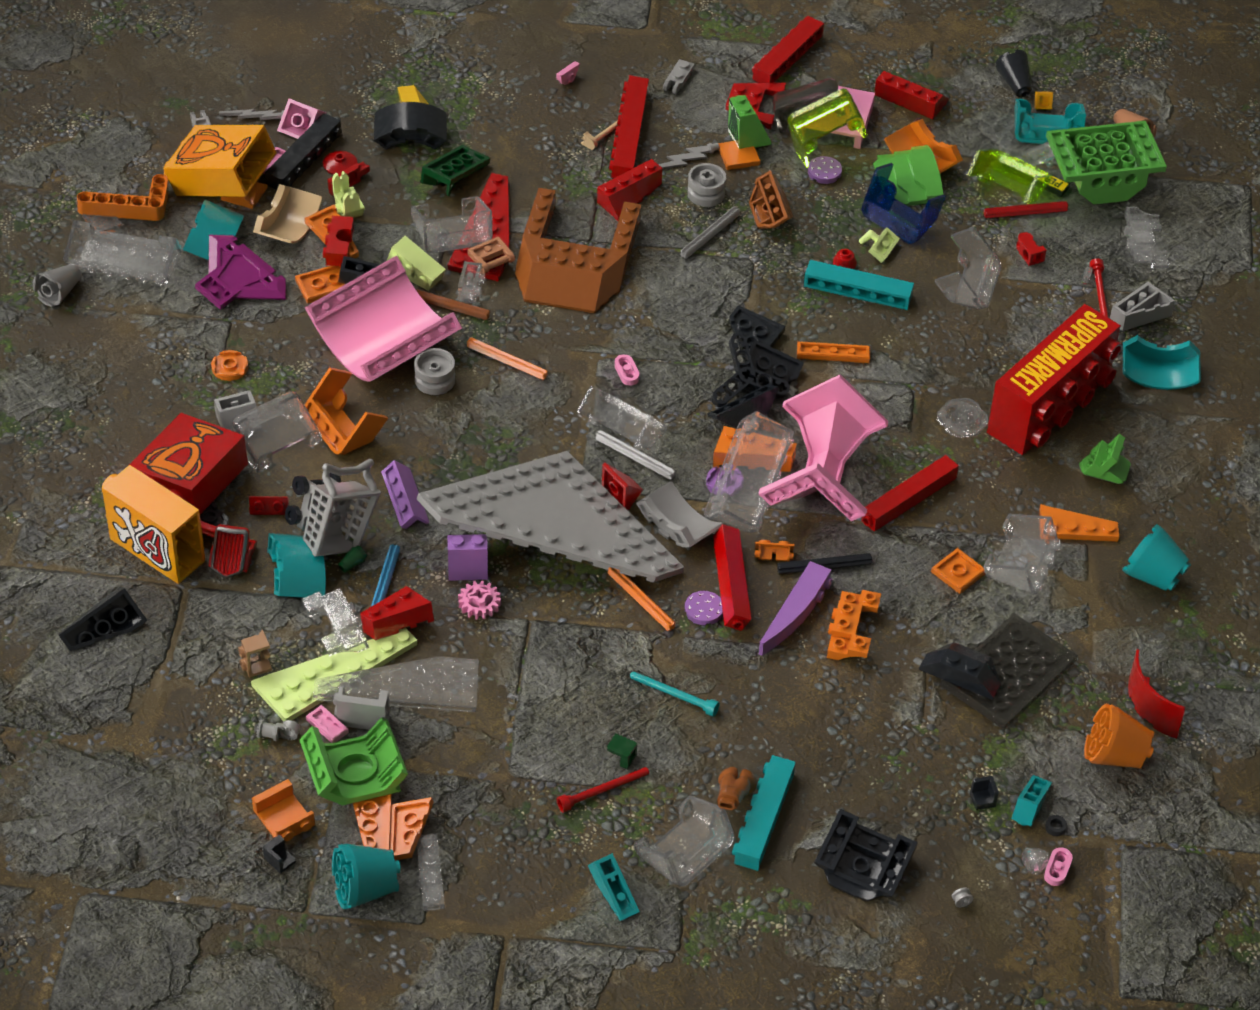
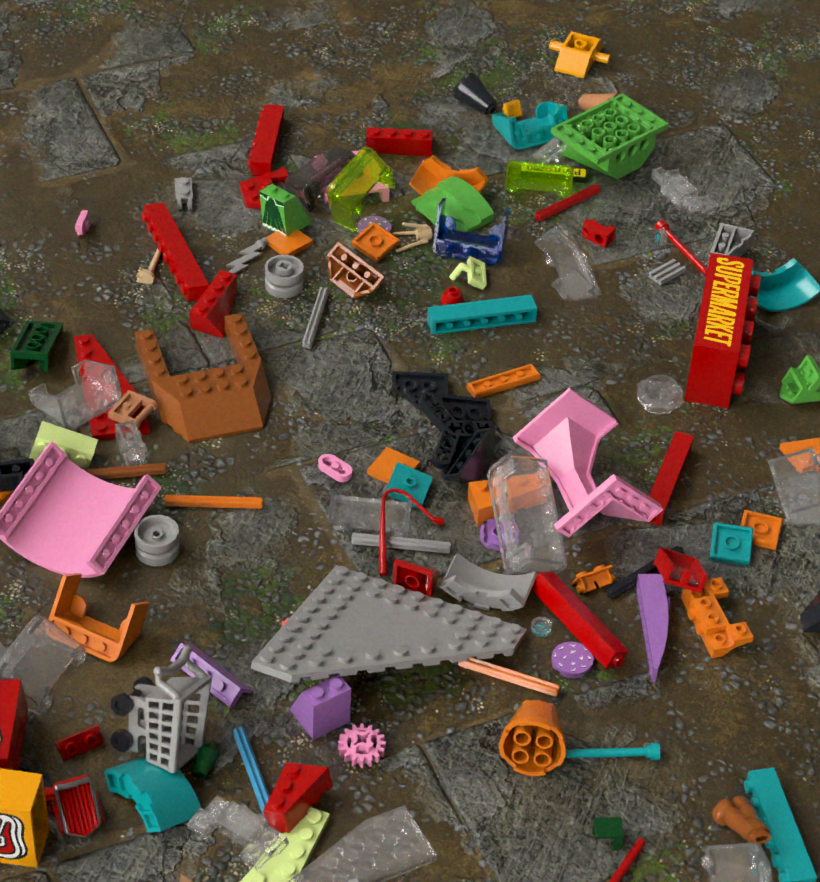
camera: 30 degrees left, 5 degrees down
none -> orange tile [351,222,400,263]
none -> orange tile [367,447,420,483]
none -> red piece [379,488,445,576]
none -> teal plate [385,462,433,508]
none -> tan plant [393,222,432,252]
none -> orange cone [499,700,566,776]
none -> clear tile [531,617,552,637]
none -> light orange slope [549,32,611,78]
none -> light grey tile [648,259,686,286]
none -> red window [653,547,708,593]
none -> teal plate [709,522,754,566]

